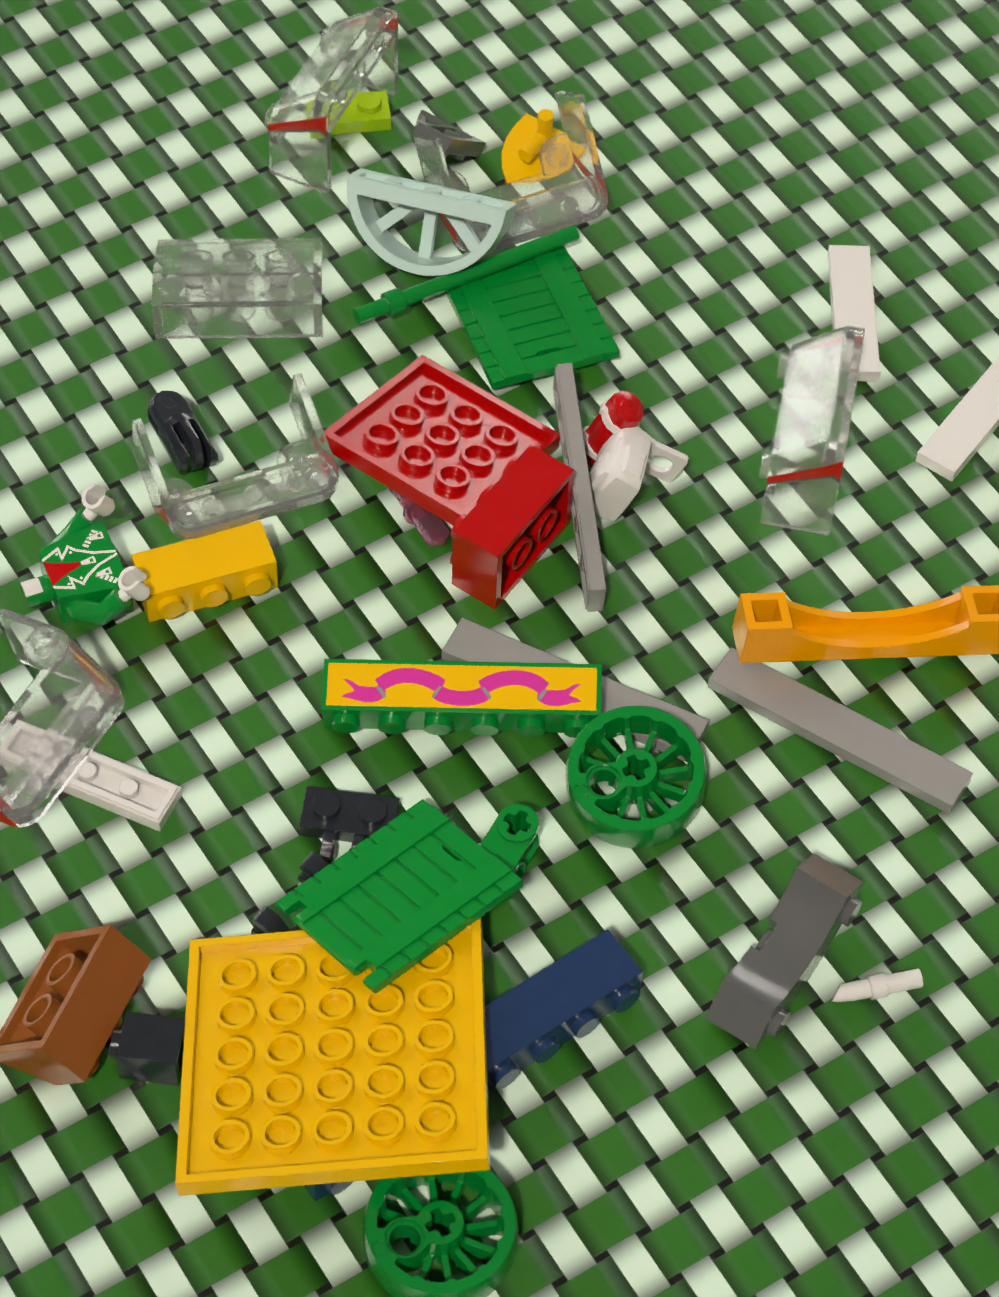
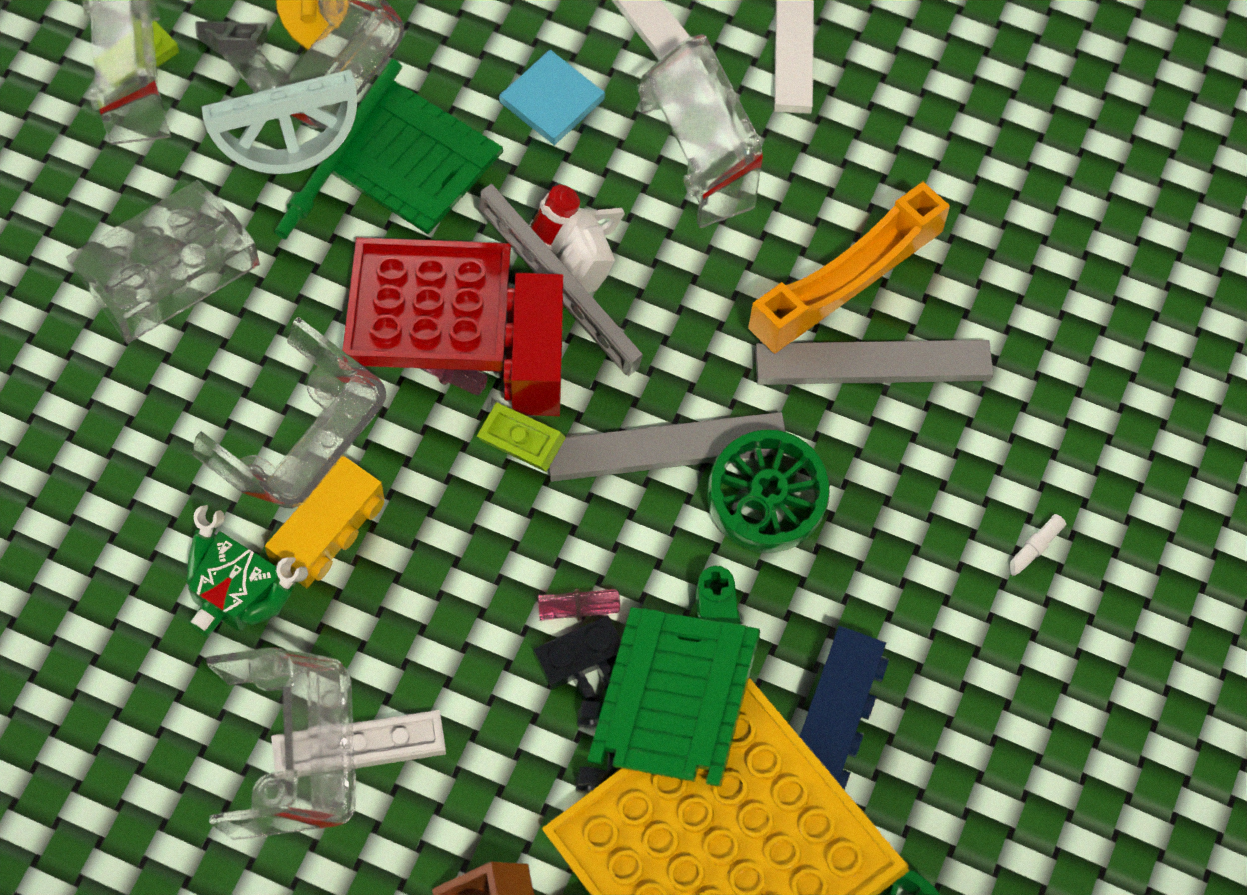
camera: 35 degrees left, 10 degrees up
black arm [147,391,219,474] -> none
brick [321,659,602,738] -> none
dark grey brick [705,853,864,1049] -> none
none -> lime plate [477,402,566,472]
none -> medium azure tile [499,50,605,146]
none -> clear pink axle [538,588,621,621]

